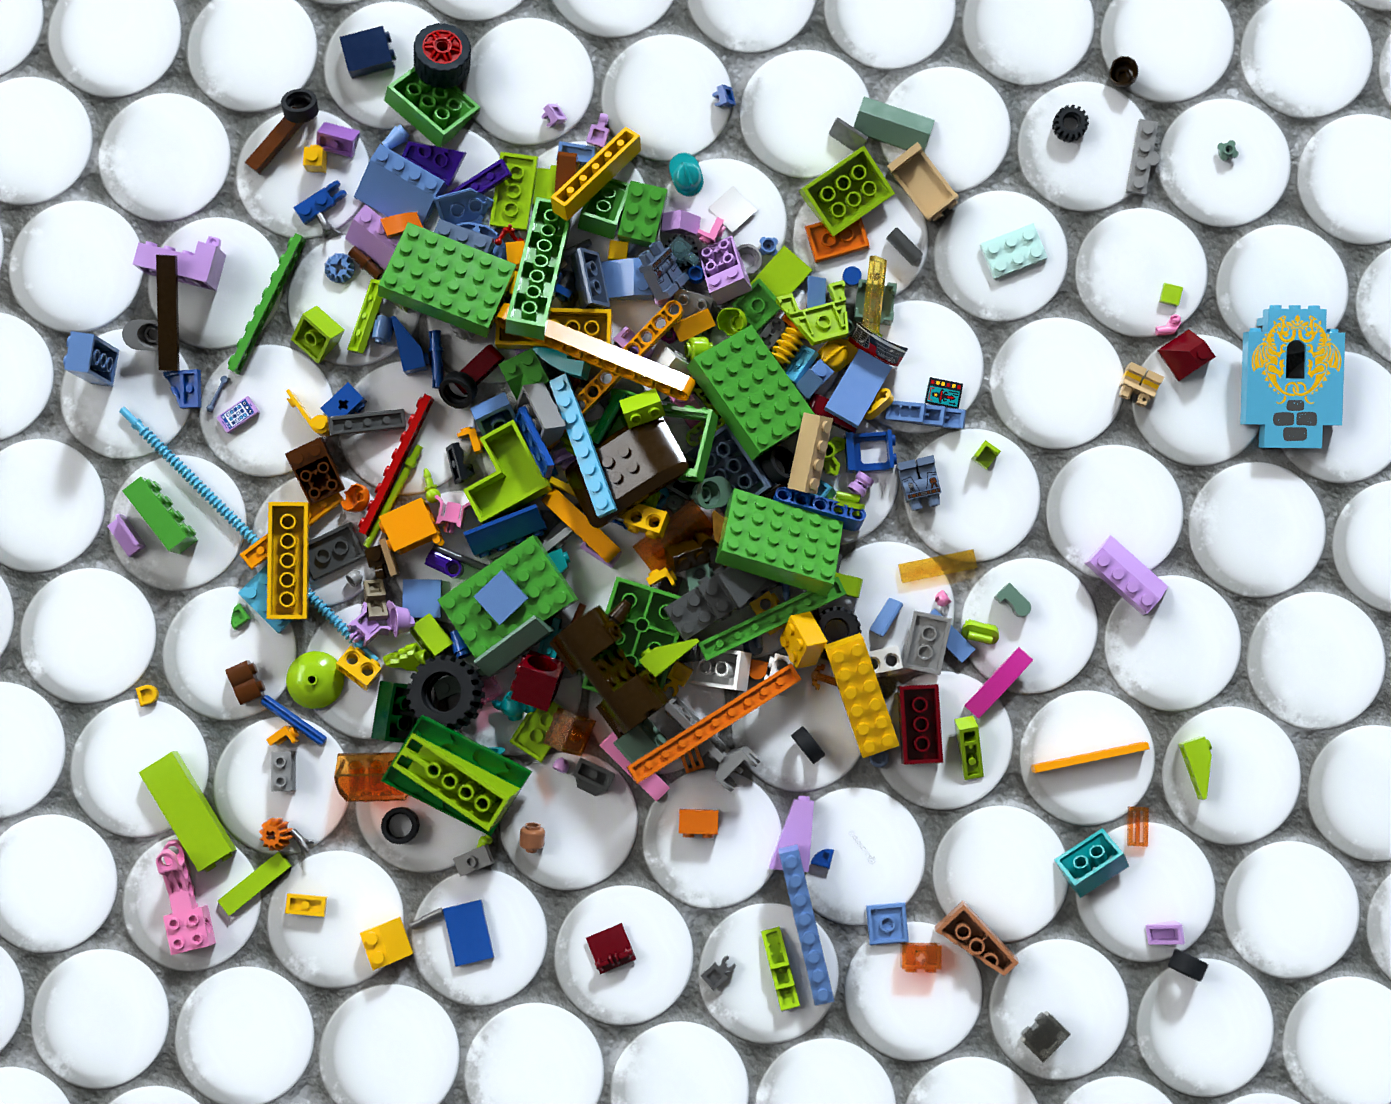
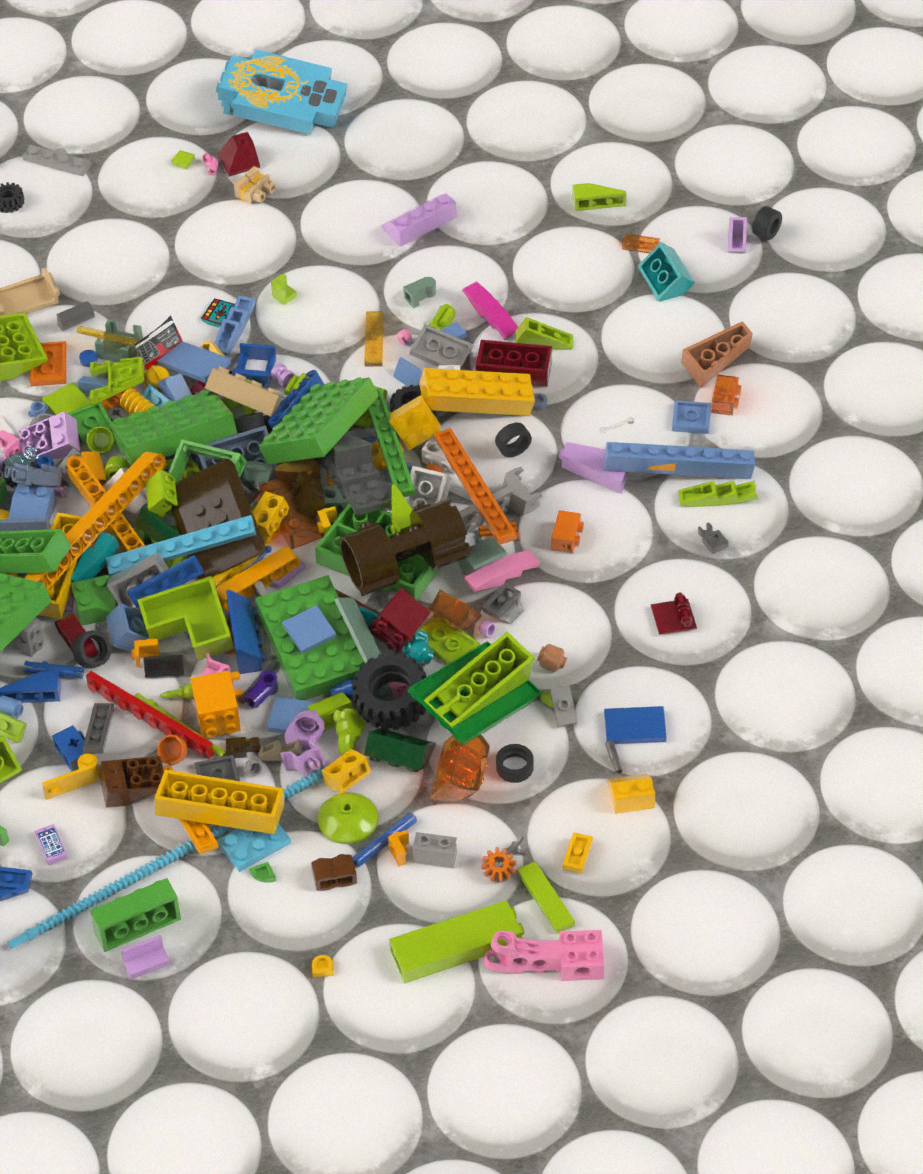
camera: 80 degrees left, 35 degrees down
sand blue hinge [206,376,229,412] -> none
tan tile [379,538,400,578] -> none
clear orange piece [811,664,837,690] -> none
sand blue hips [896,455,941,512] -> none
light aqua plate [980,223,1048,279] -> none
clear smoke slope [1019,1011,1071,1063] -> none
light orange tile [1031,742,1150,773] -> none
sand green plate [1217,140,1239,161] -> none

